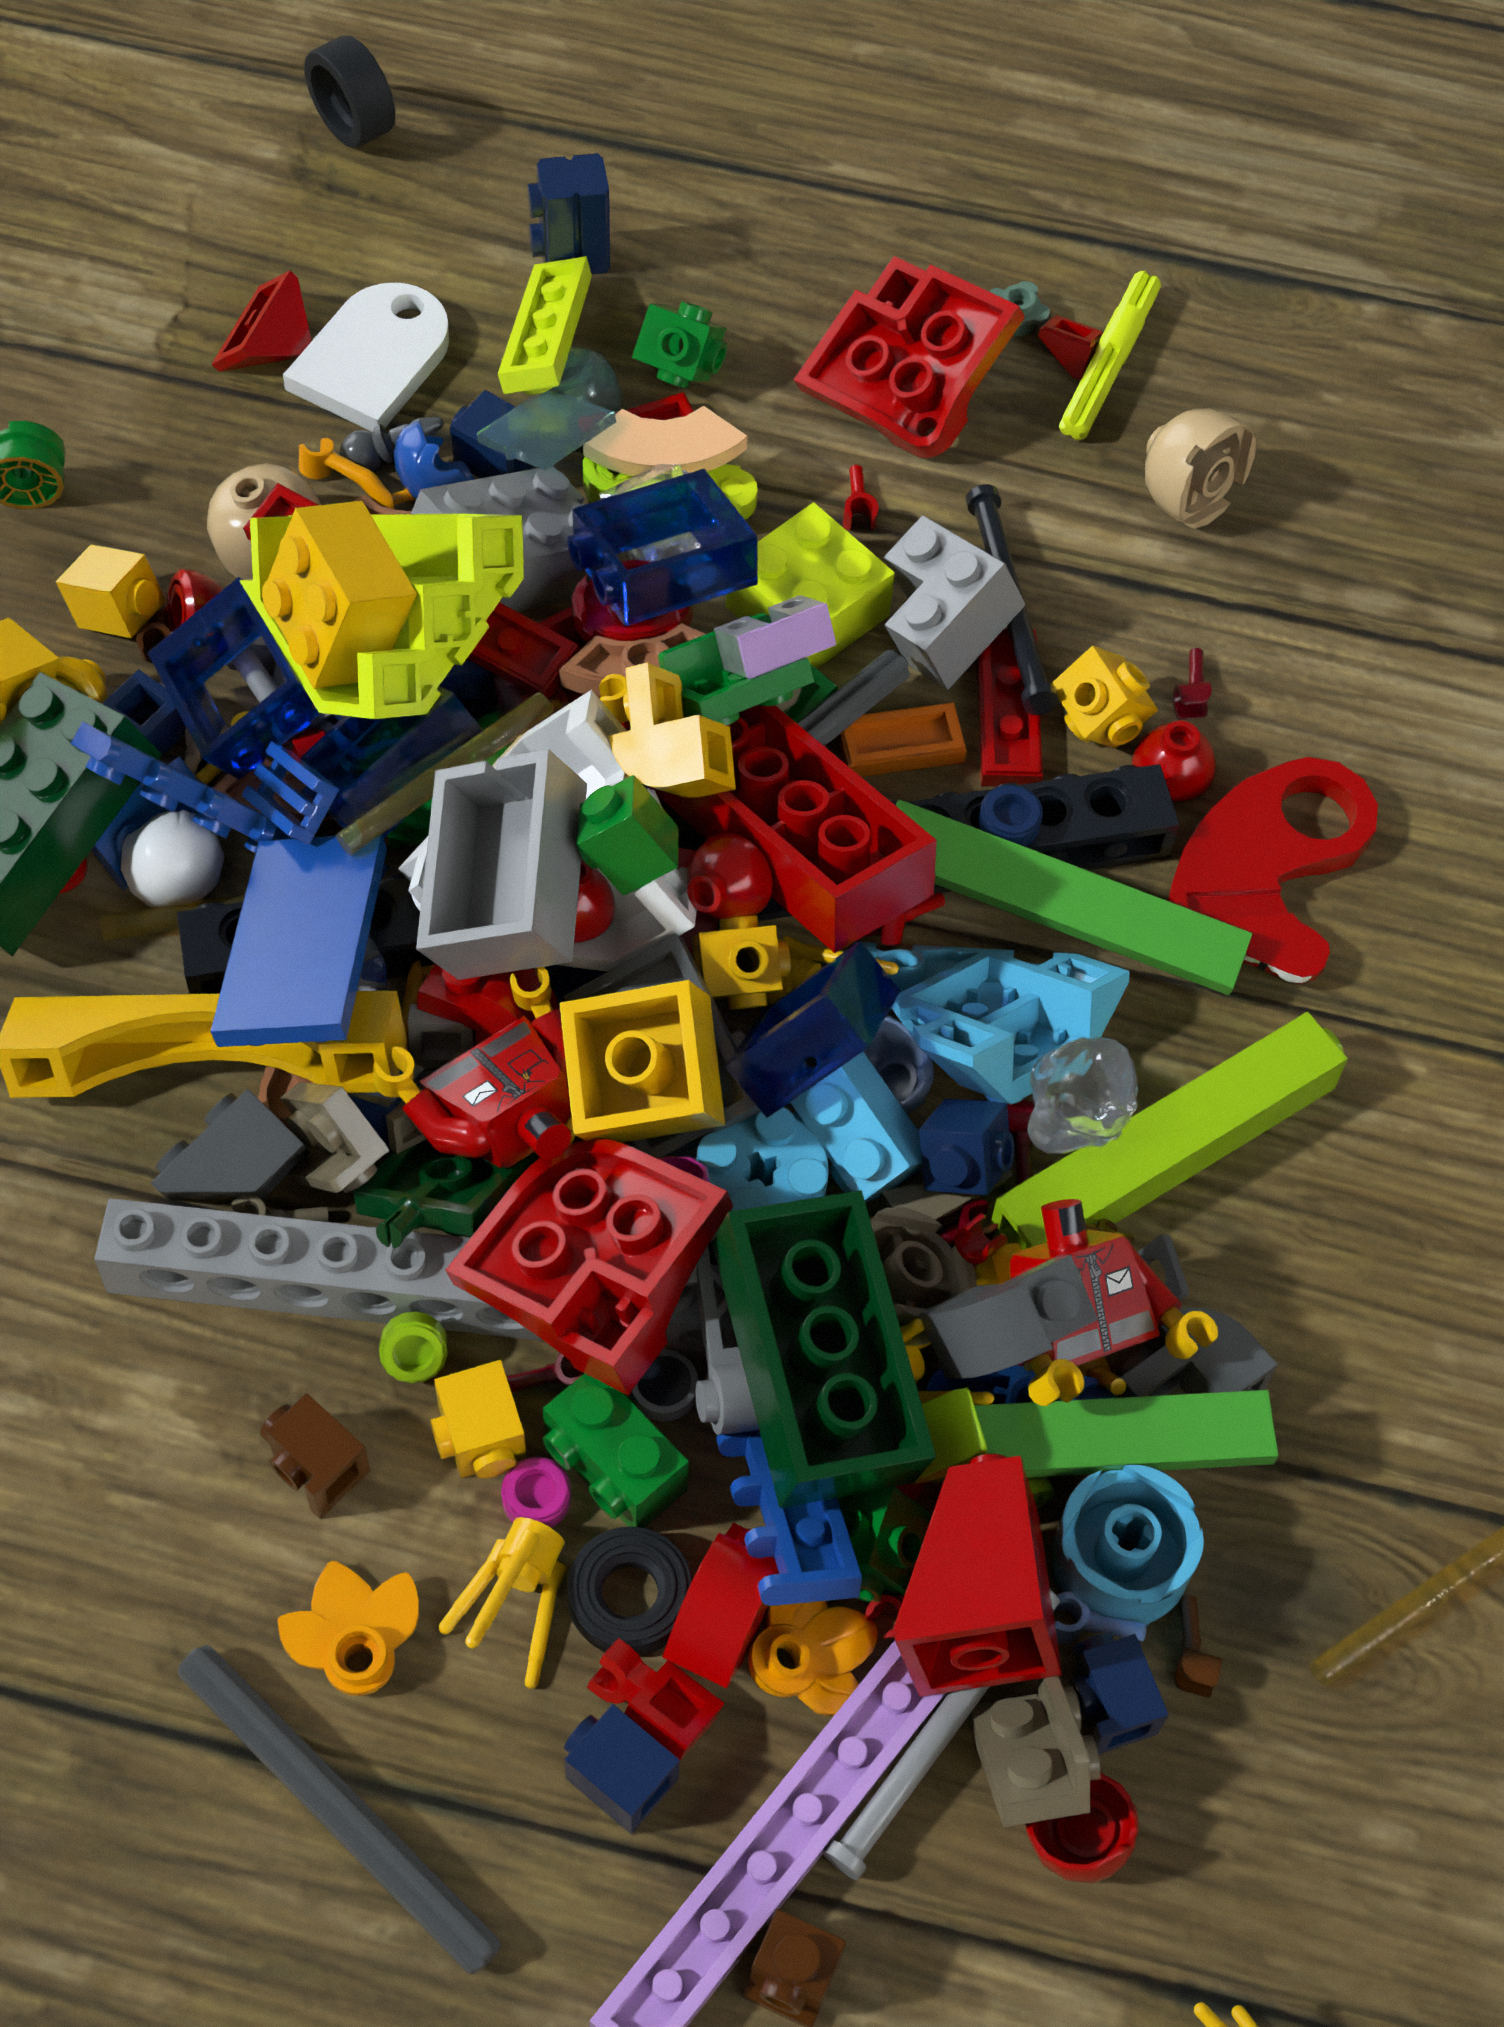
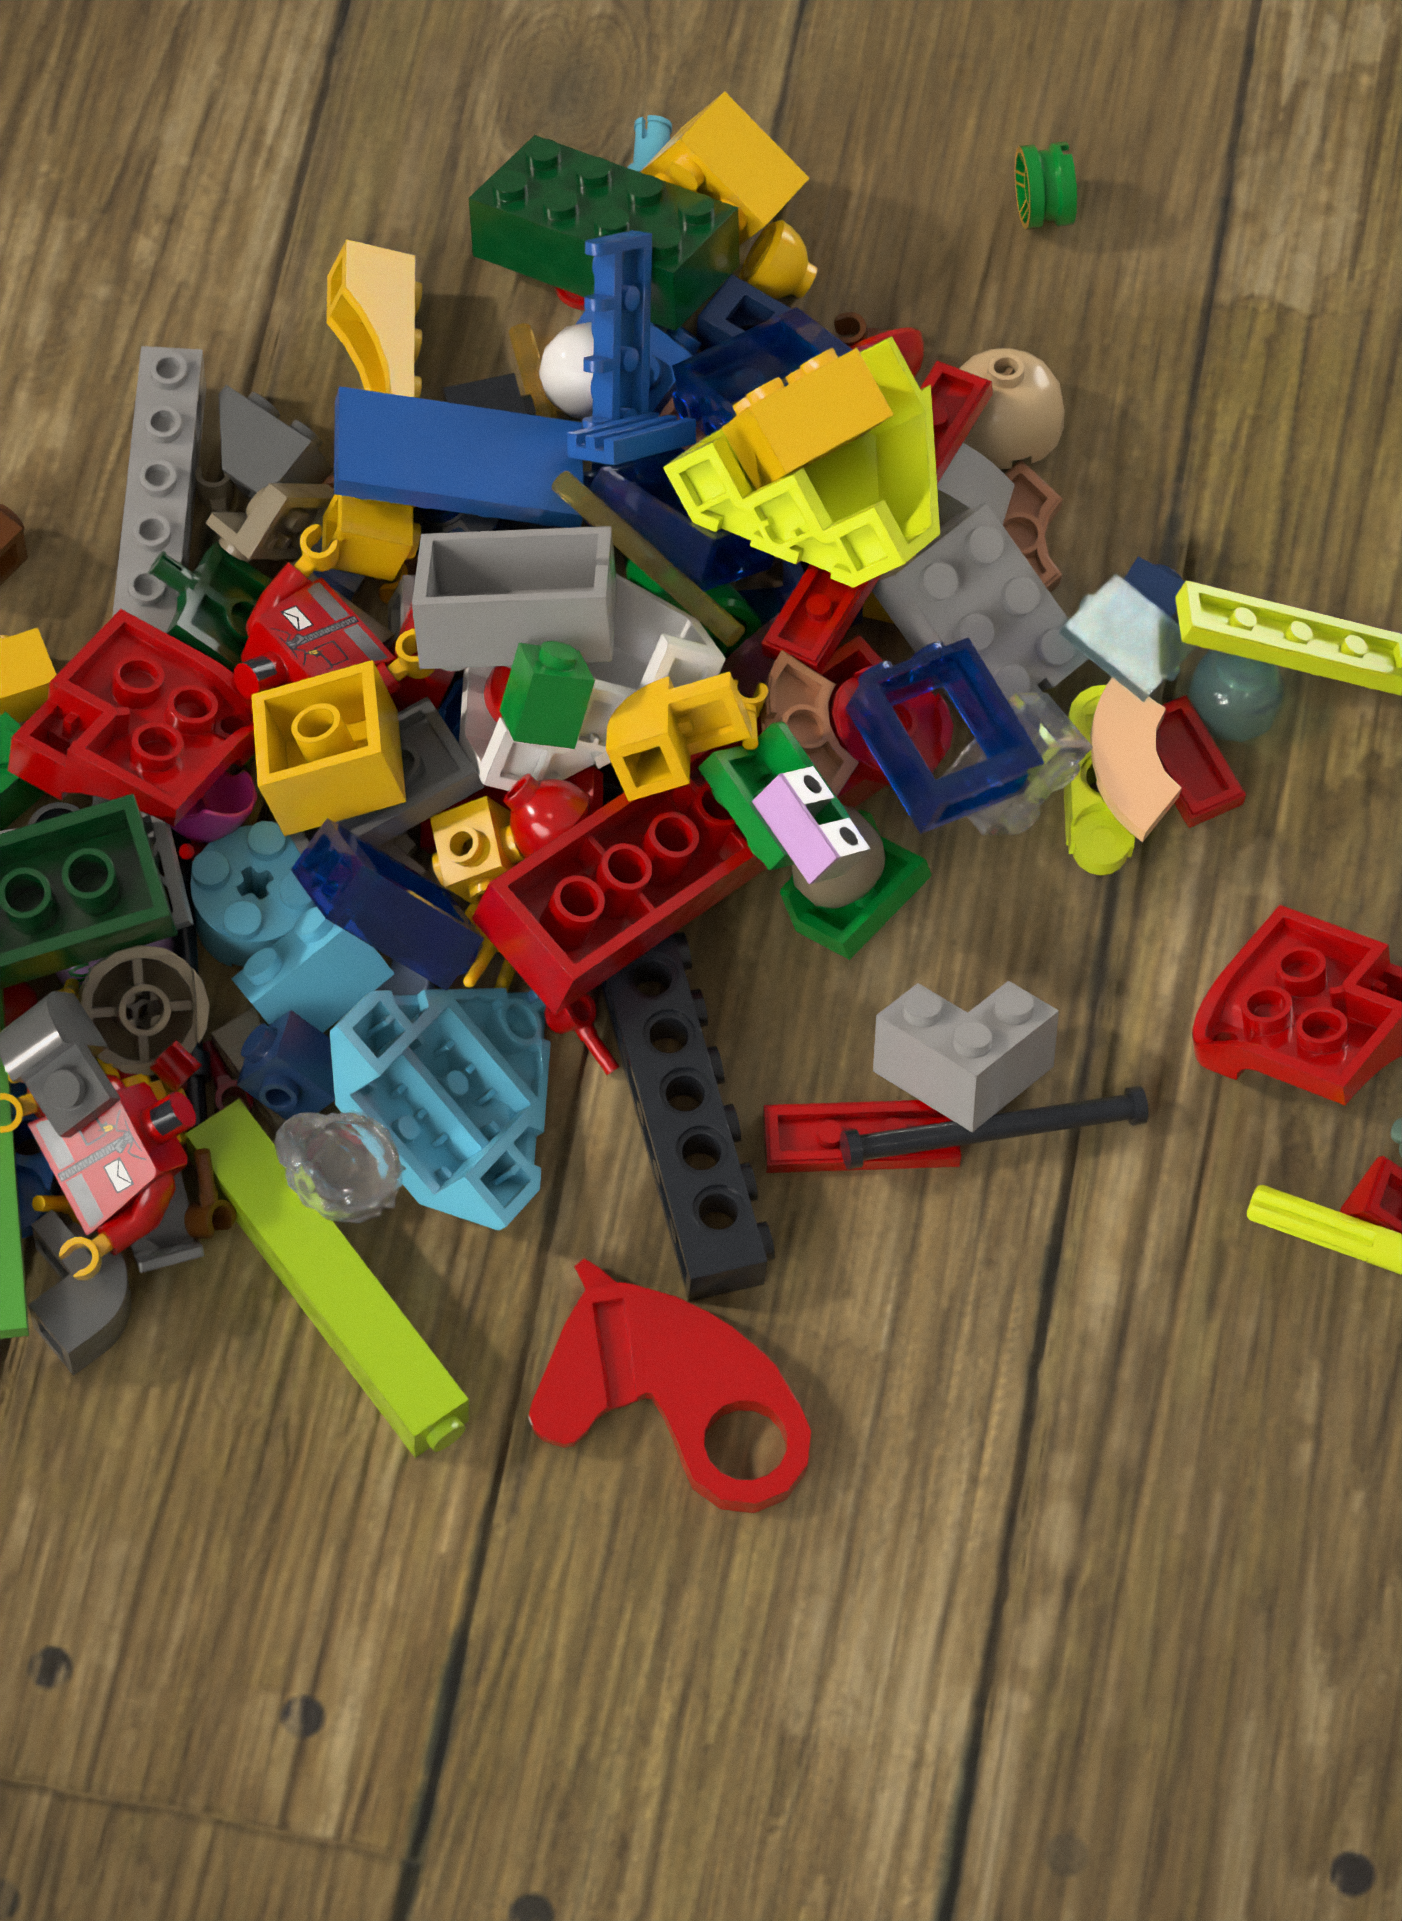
camera: 85 degrees right, 5 degrees up
yellow brick [56,545,166,638] -> none
red slope [211,270,312,372] -> none
white tile [283,283,449,432] -> none
light orange piece [298,438,416,509] -> none
dark grey bar [339,417,444,473] -> none
lime tile [379,1311,448,1383] -> none
blue hair [394,421,475,499] -> none
green brick [632,301,727,388] -> none
neon yellow brick [725,502,895,669] -> none
dark grey axle [797,650,910,746] -> none
orange tile [837,702,967,777] -> none
red hand [842,465,879,530] -> none
bright green tile [896,799,1253,996] -> none
dark blue tile [978,785,1043,847] -> none
yellow brick [1051,645,1158,749] -> none
red brick [1132,720,1216,801] -> none
tan cylinder [1145,408,1256,529] -> none
dark red hand [1173,648,1212,720] -> none

